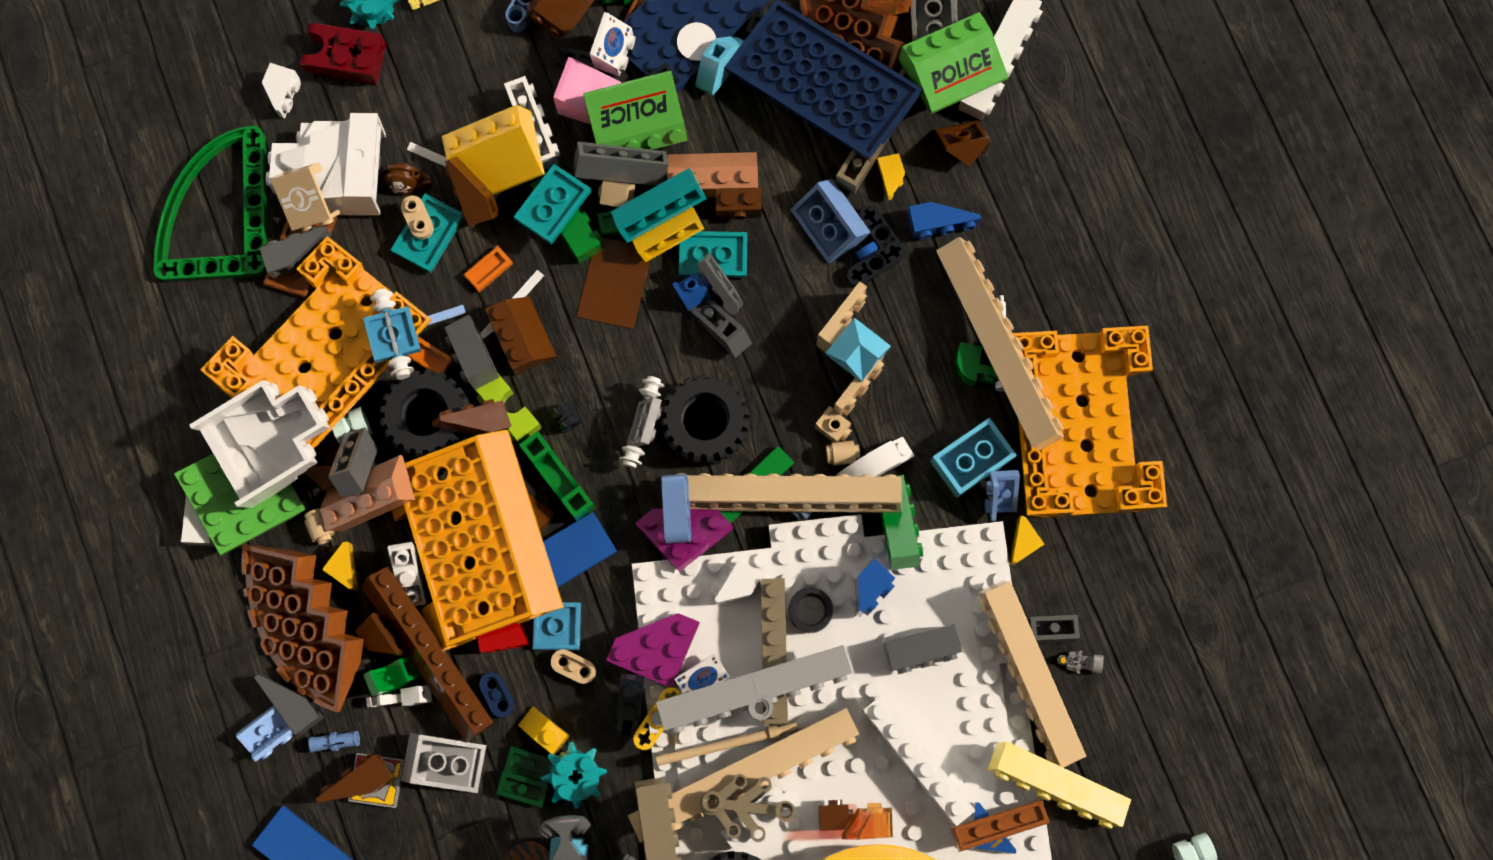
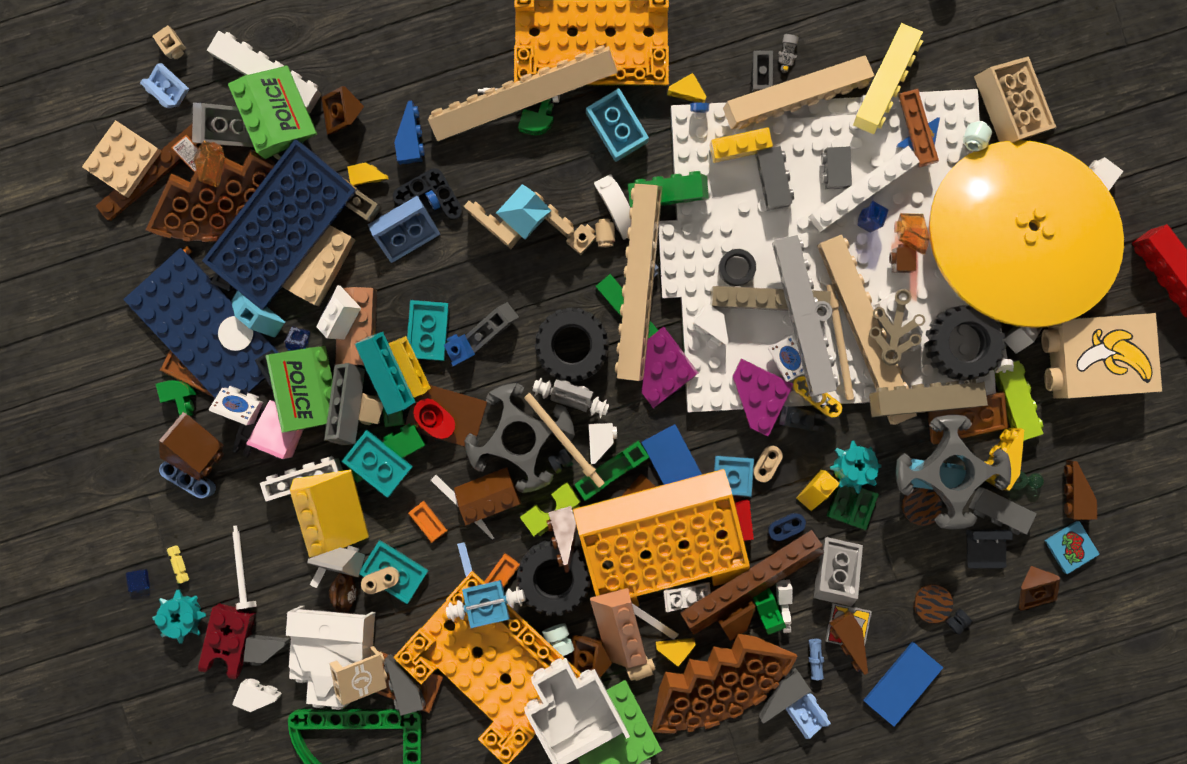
camera: 80 degrees left, 10 degrees up
dark grey brick [328,427,378,498] -> none
reddish brown slope [445,156,500,226] -> none
dark grey brick [445,315,499,390] -> none
medium blue beam [662,474,691,544] -> none
dark grey hinge [697,253,743,315] -> none
reddish brown brick [716,188,762,220] -> none
blue slope [855,558,895,617] -> none
medium blue bracket [984,470,1020,521] -> none
none -> white piece [233,526,256,609]
none -> dark grey slope [244,634,289,665]
none -> tan slope [282,226,356,306]
none -> clear blue slope [285,326,310,351]
none -> light grey slope [307,546,365,577]
none -> white slope [316,286,361,340]
none -> red piece [413,398,455,439]
none -> dark grey piece [464,383,575,493]
none -> tan bar [524,393,605,488]
none -> white slope [589,423,617,464]
none -> white sticker [632,604,679,640]
none -> blue tile [690,103,710,113]
none -> yellow brick [709,127,773,163]
none -> dark grey brick [821,146,852,189]
none -> clear blue brick [858,201,889,233]

